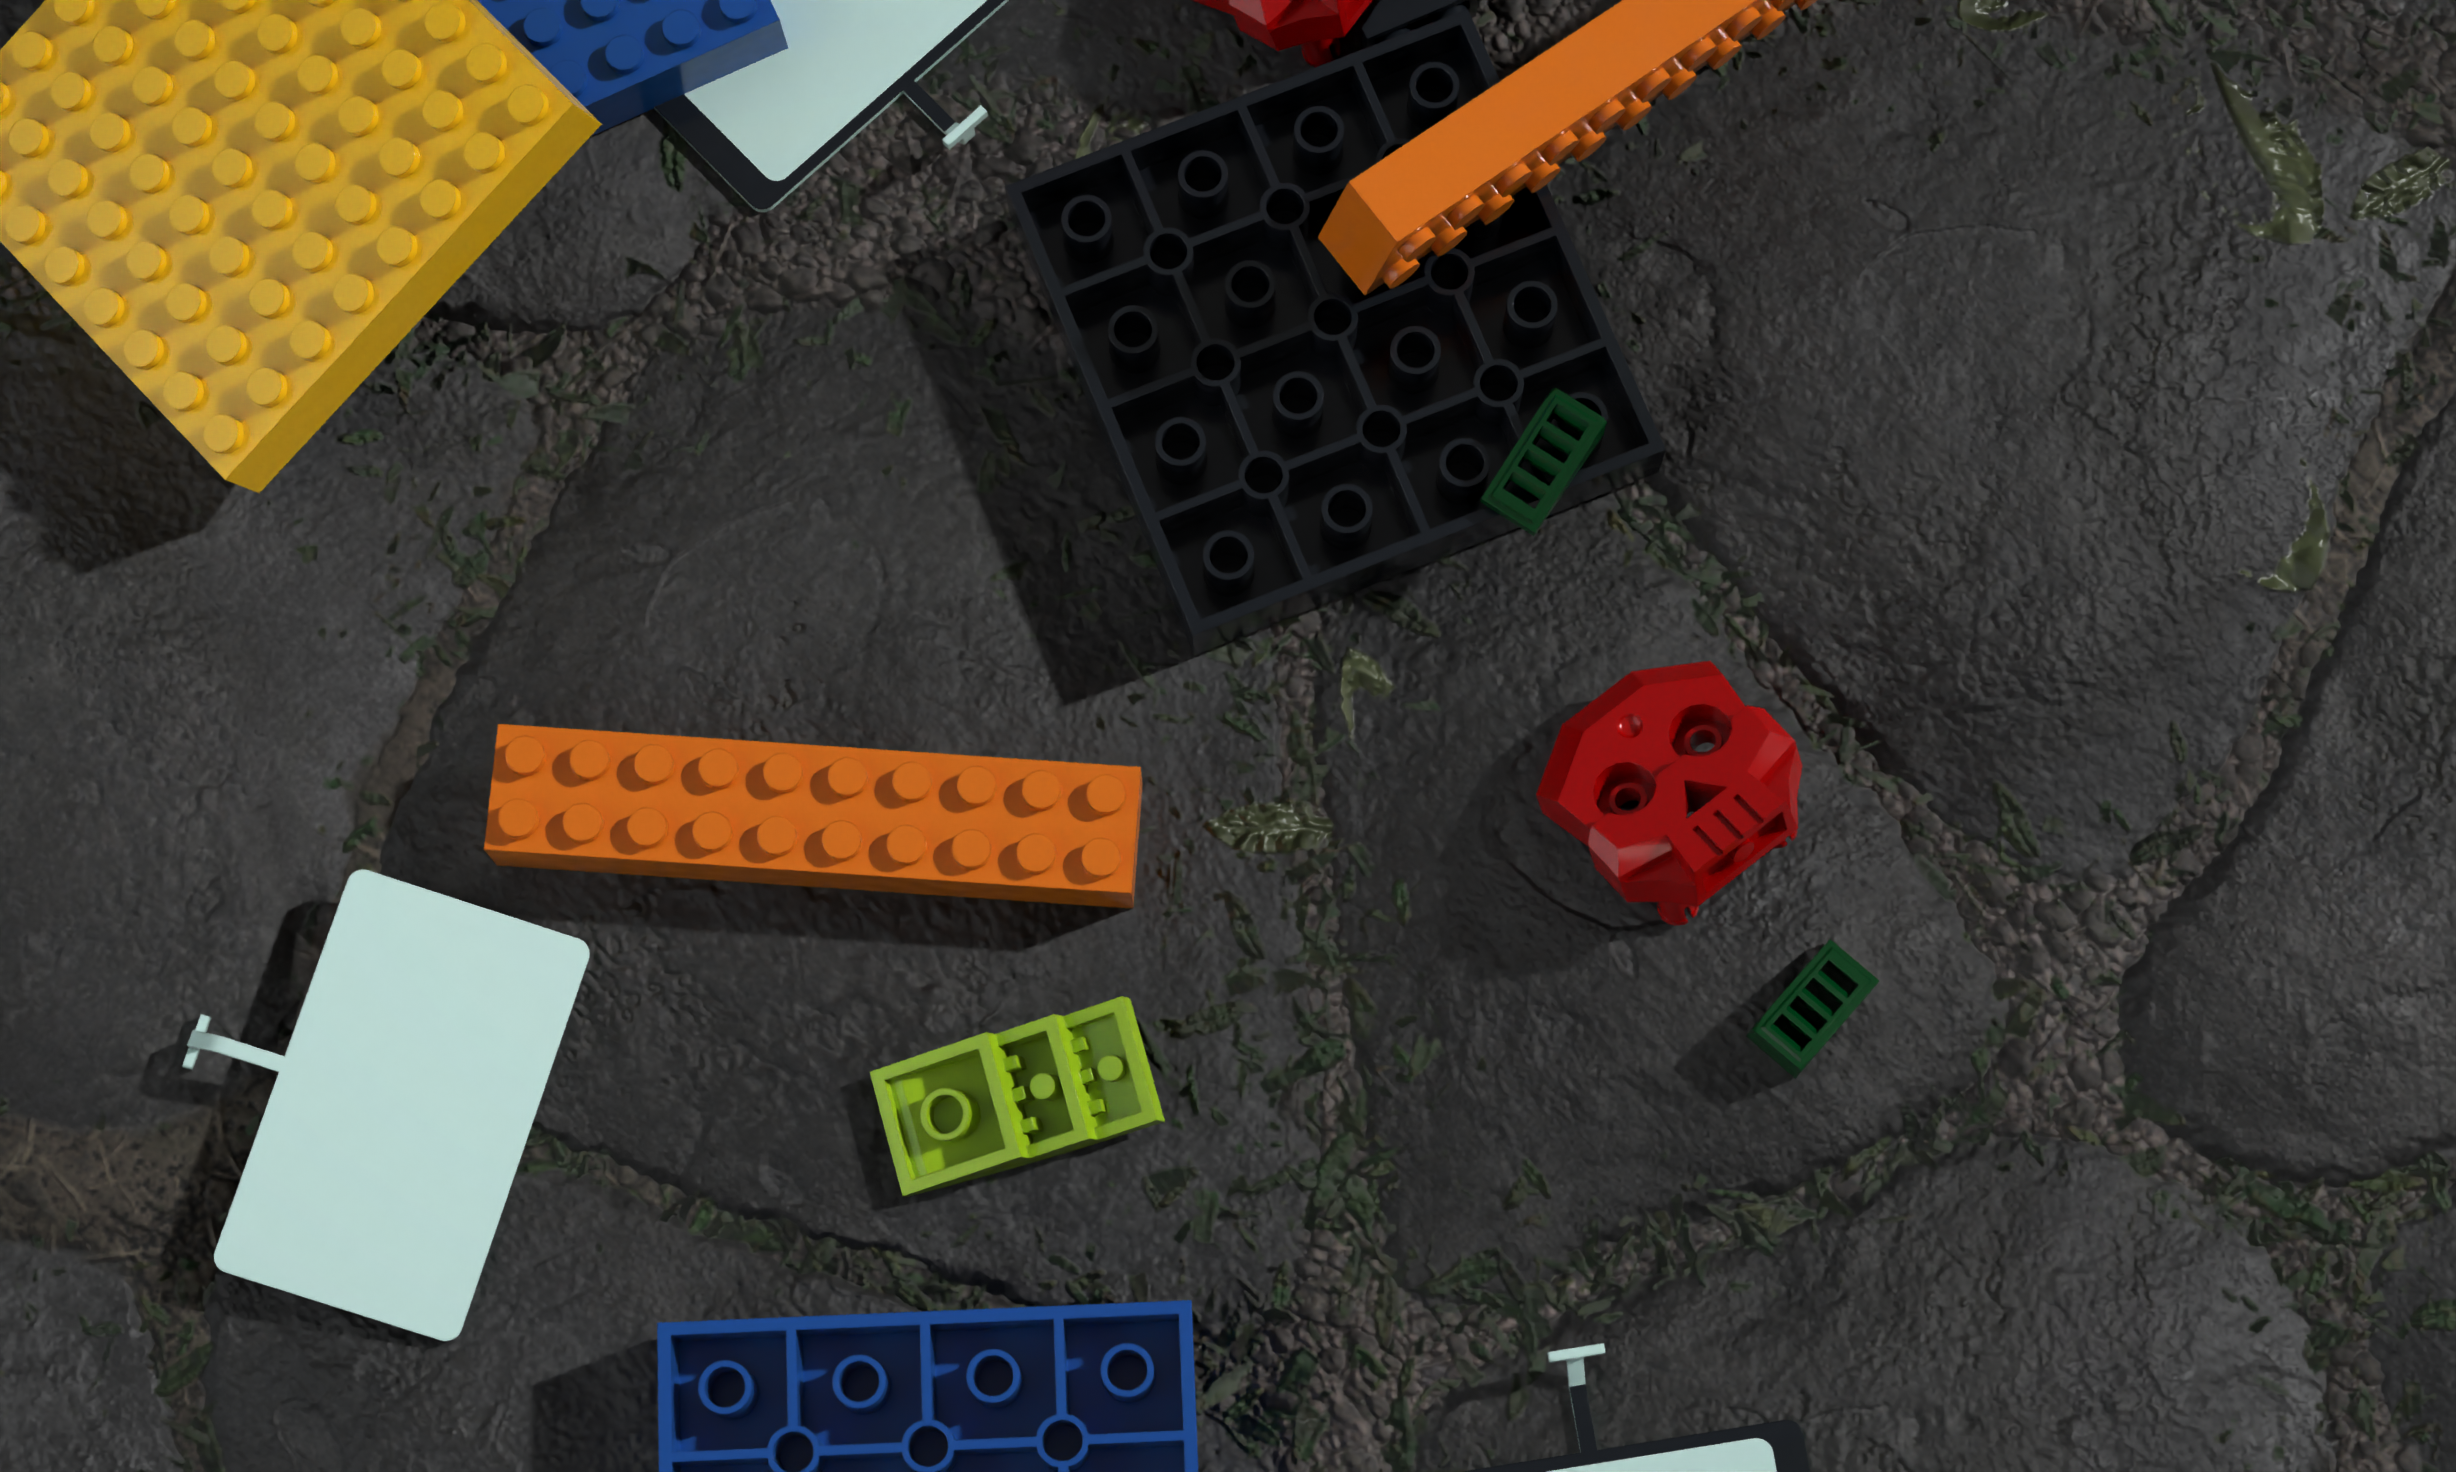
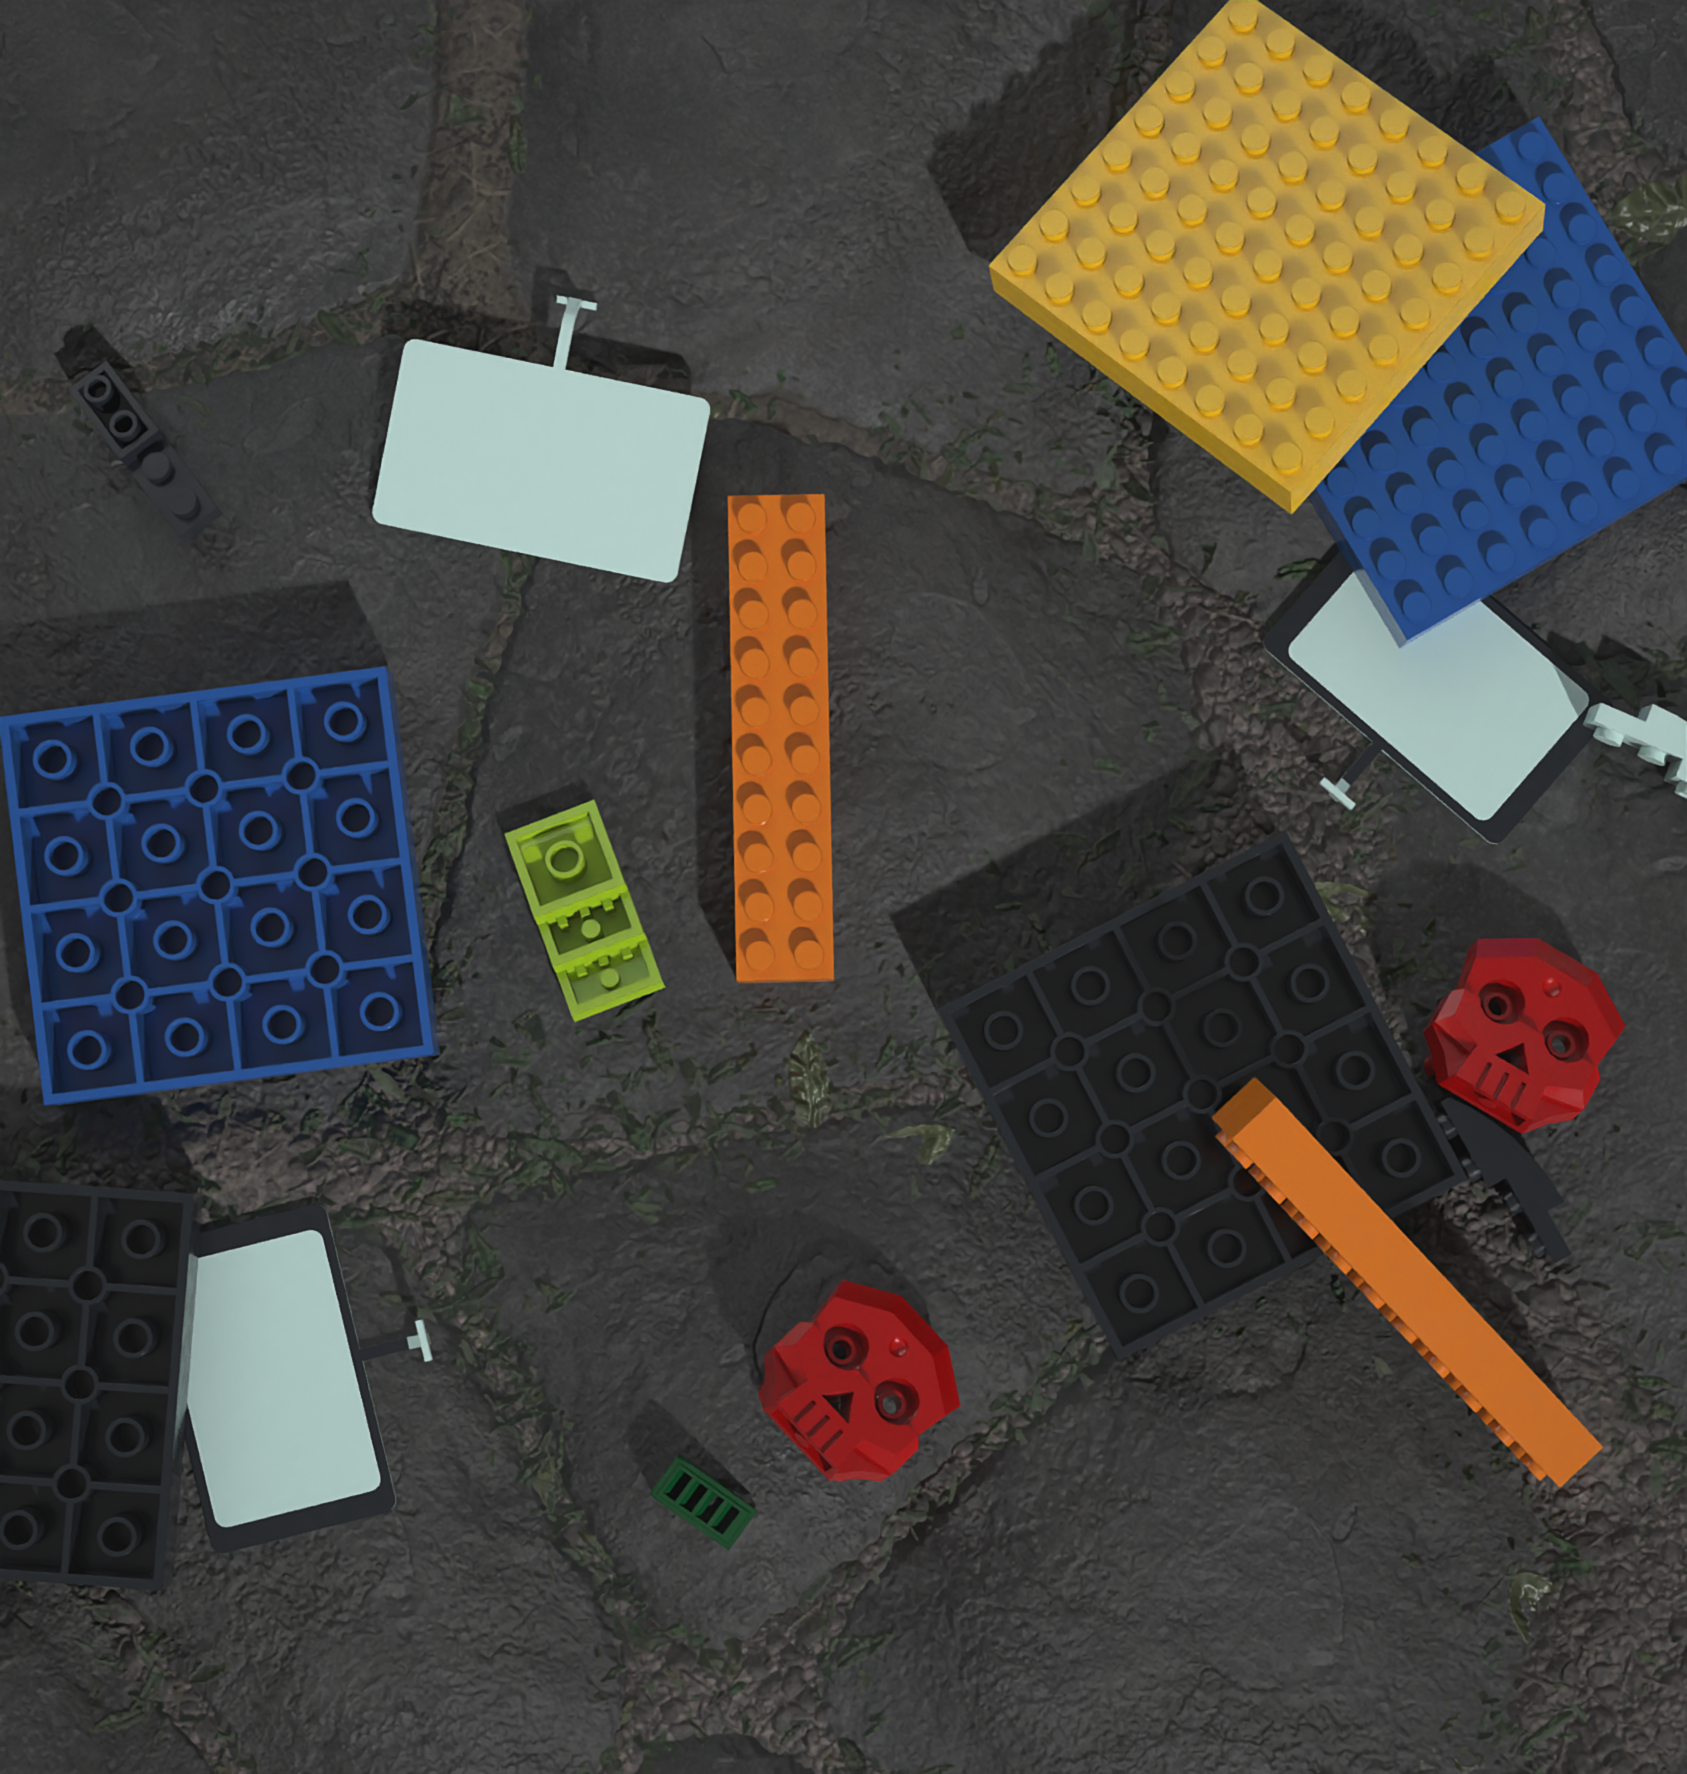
camera: 85 degrees right, 10 degrees up
dark green slope [1480,388,1607,536] -> none

